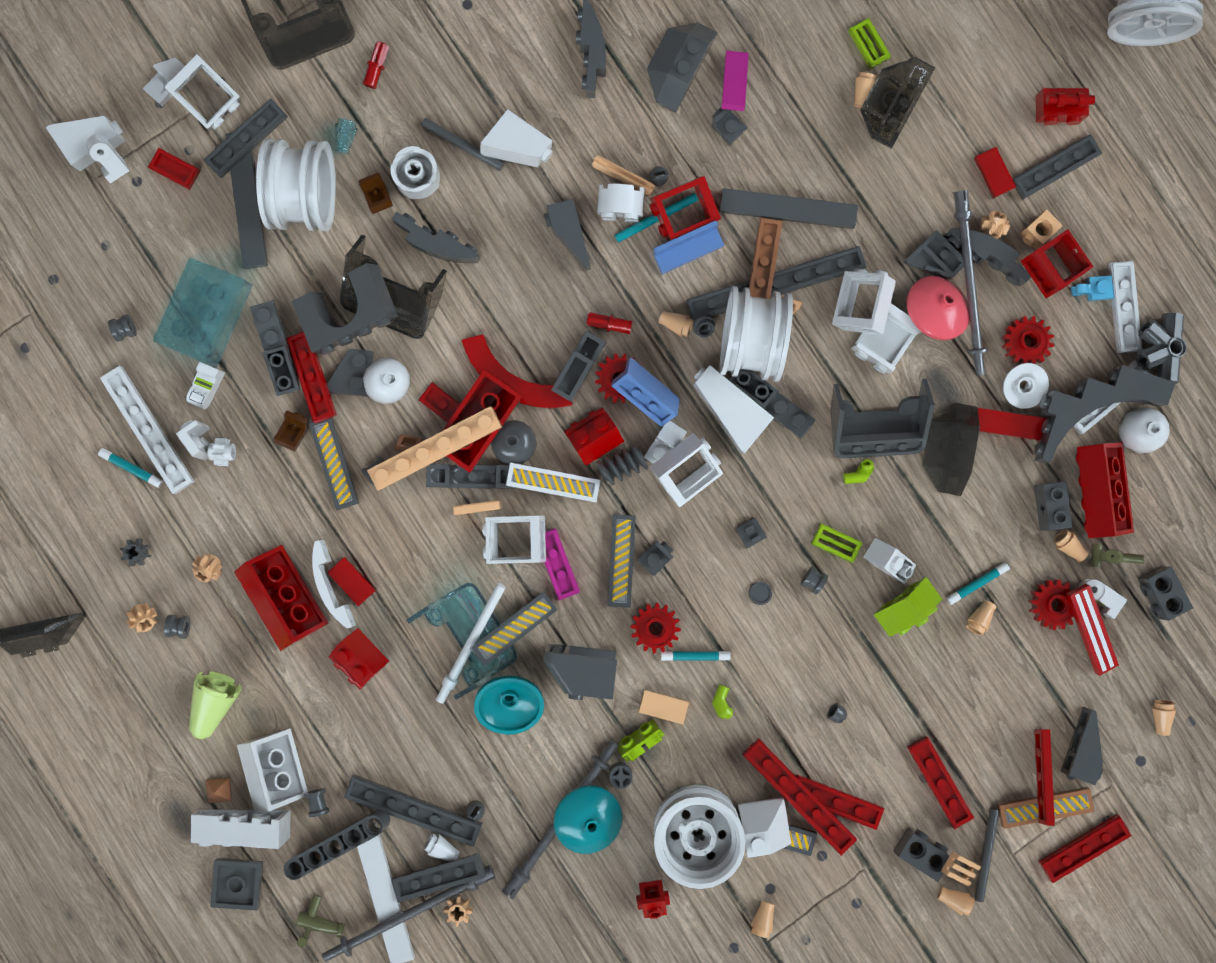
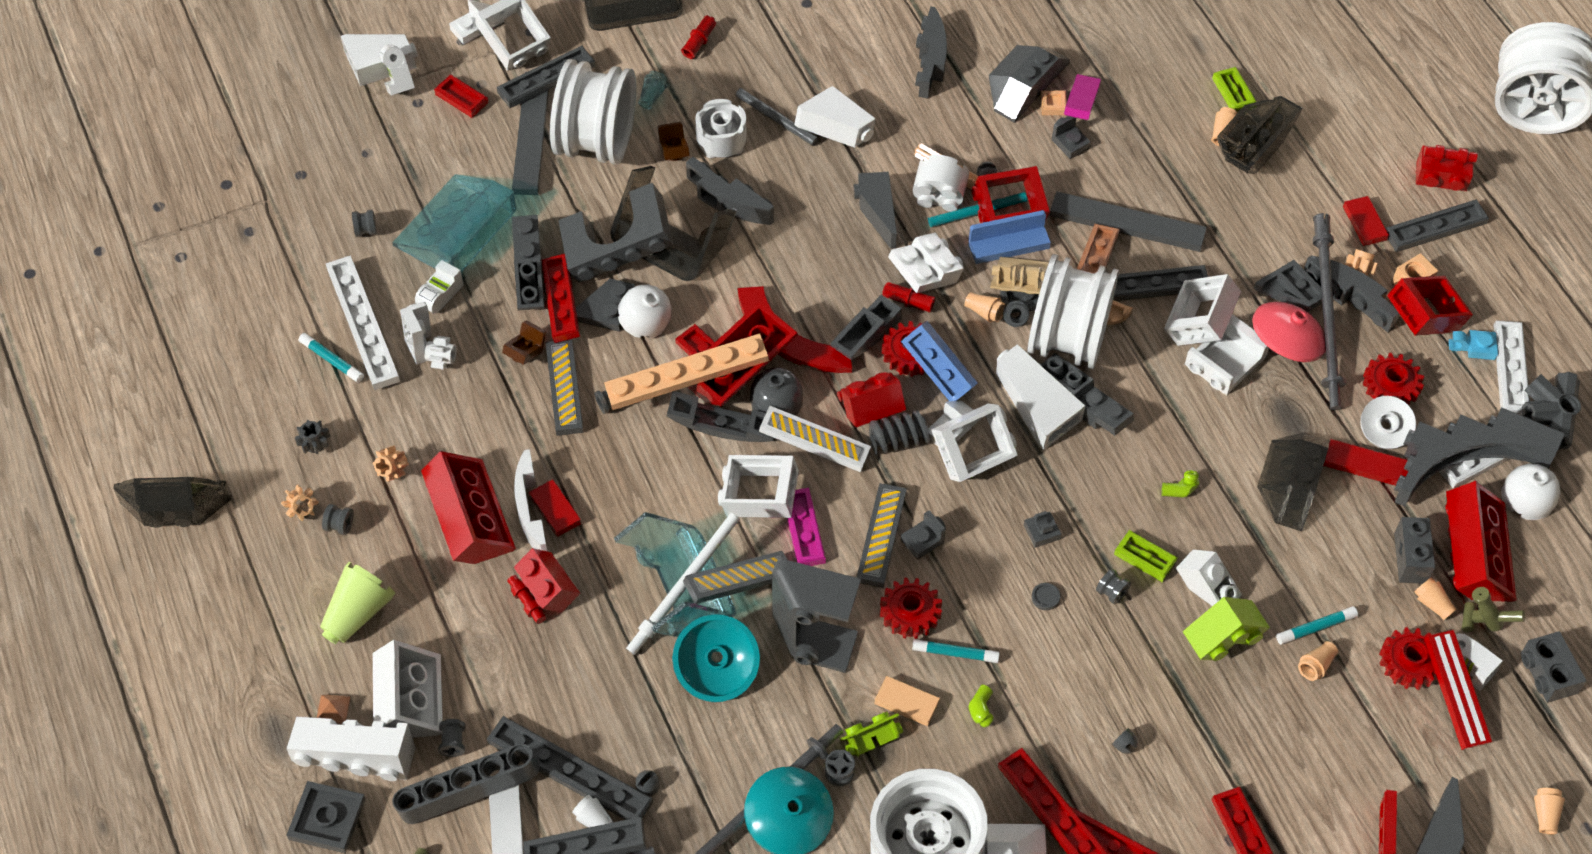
camera: 15 degrees right, 30 degrees down
light nougat tile [453,500,502,515] -> none
dark grey windscreen [830,379,935,458] -> none
none -> white plate [888,233,964,293]
none -> tan hinge [990,257,1049,294]
none -> light nougat tile [1040,91,1067,115]

